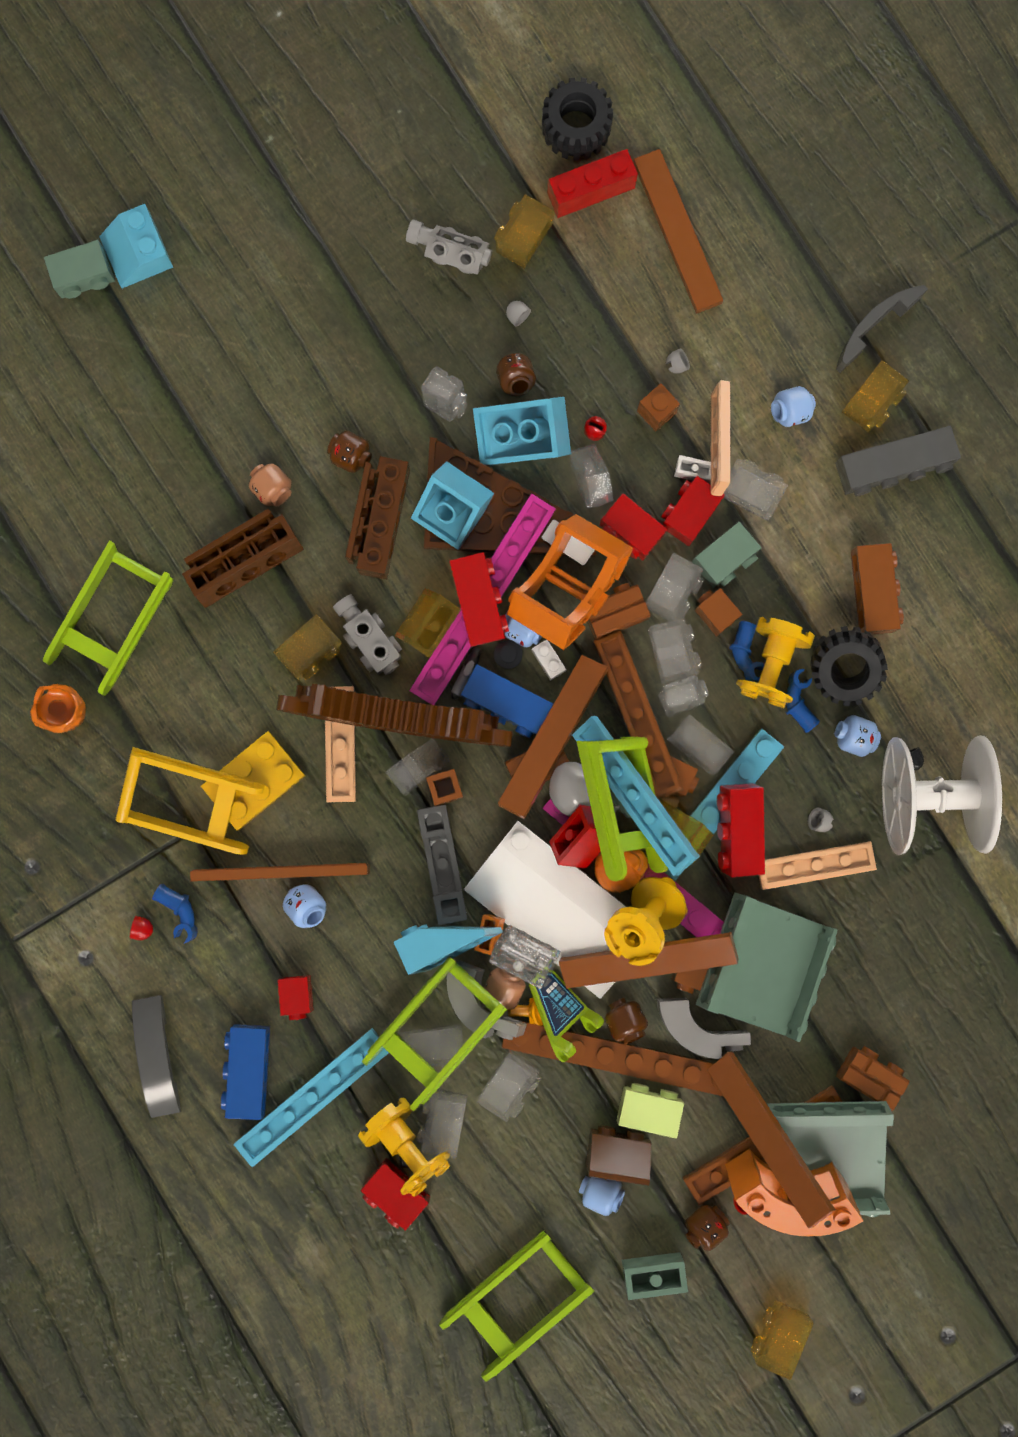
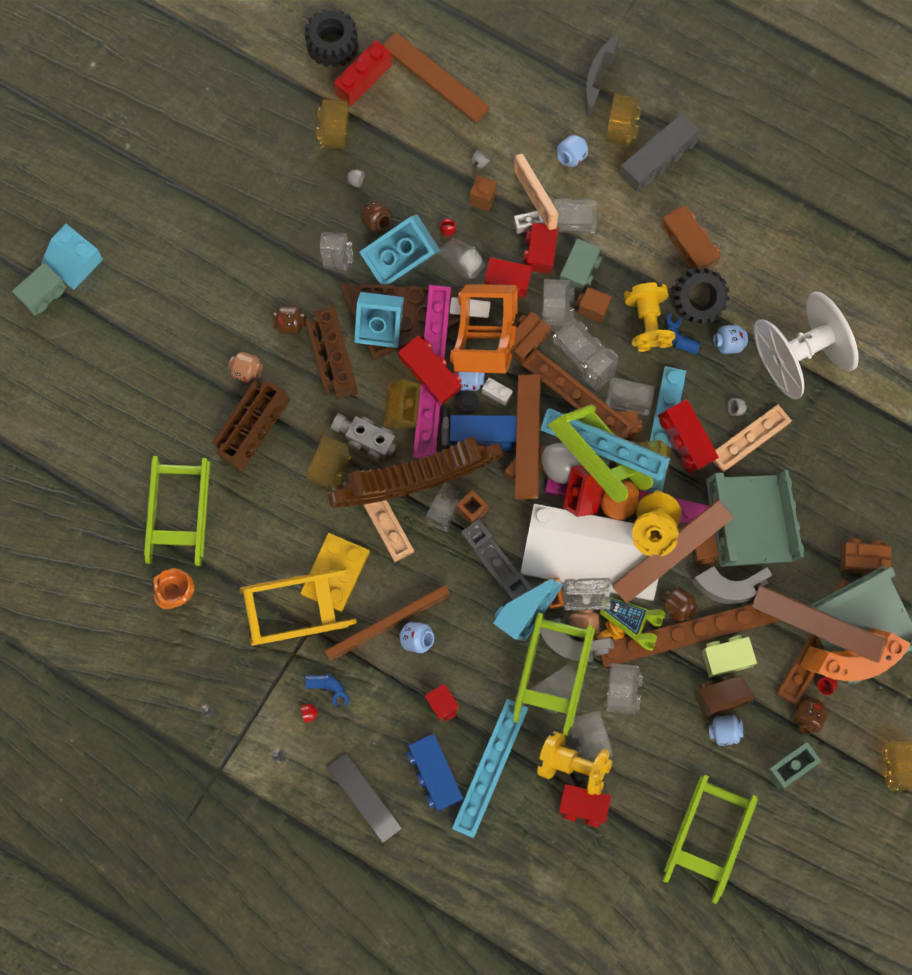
camera: 25 degrees left, 10 degrees down
light grey brick [406,219,492,275] -> none
blue piece [729,621,765,683] -> none

